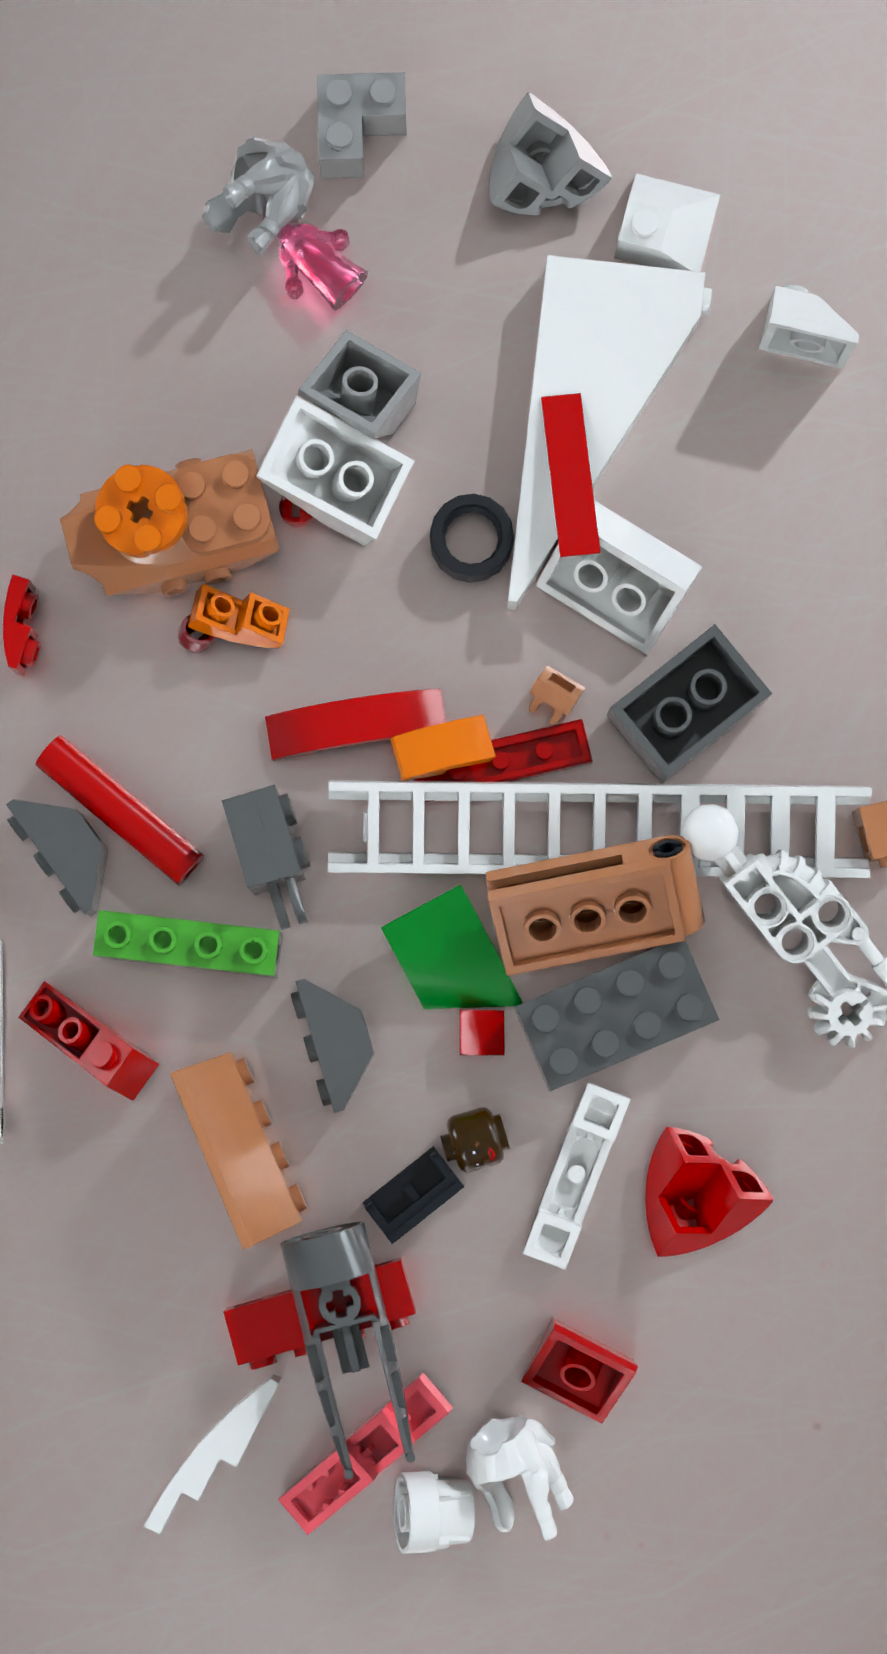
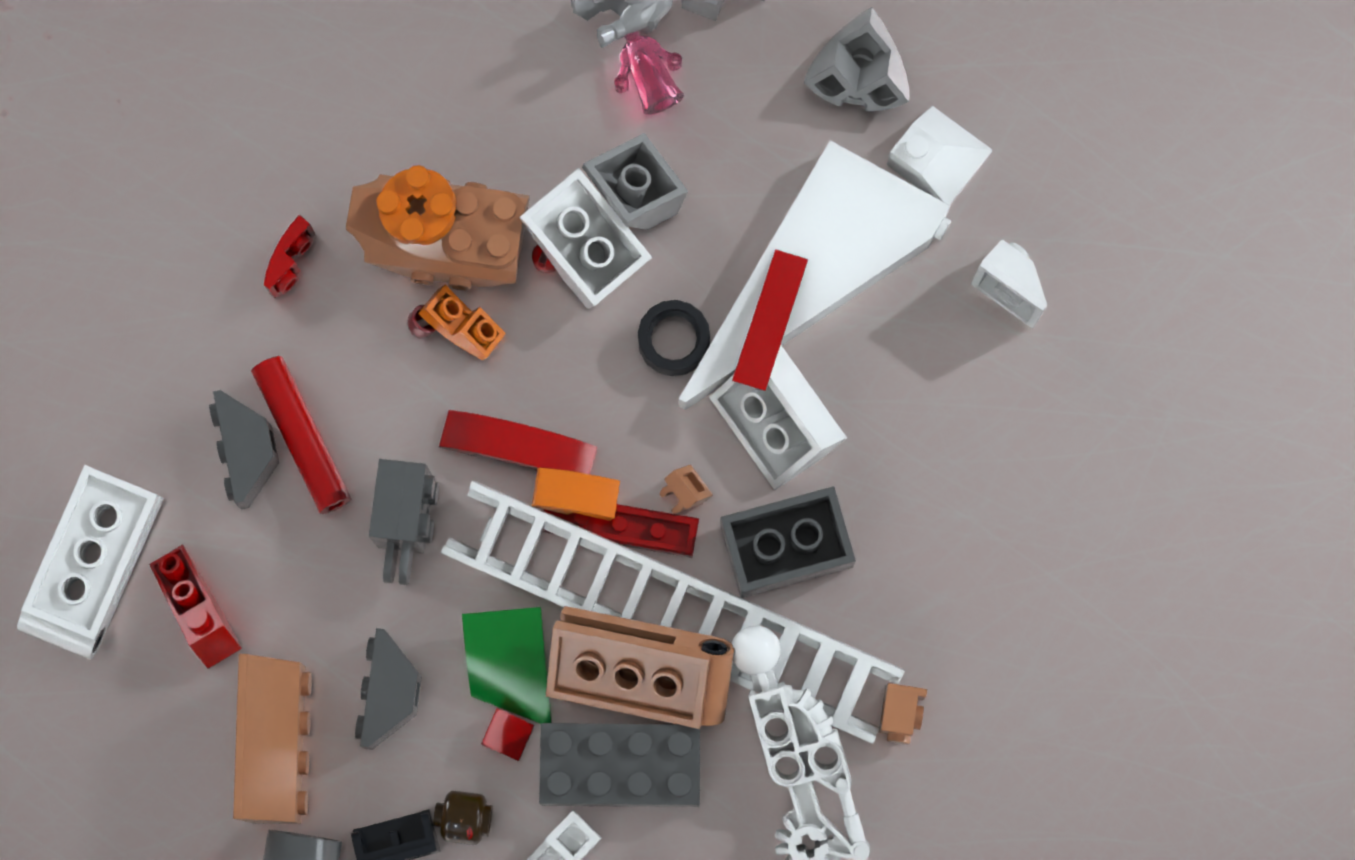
camera: 25 degrees right, 5 degrees down
bright green piece [93,910,283,978] -> none

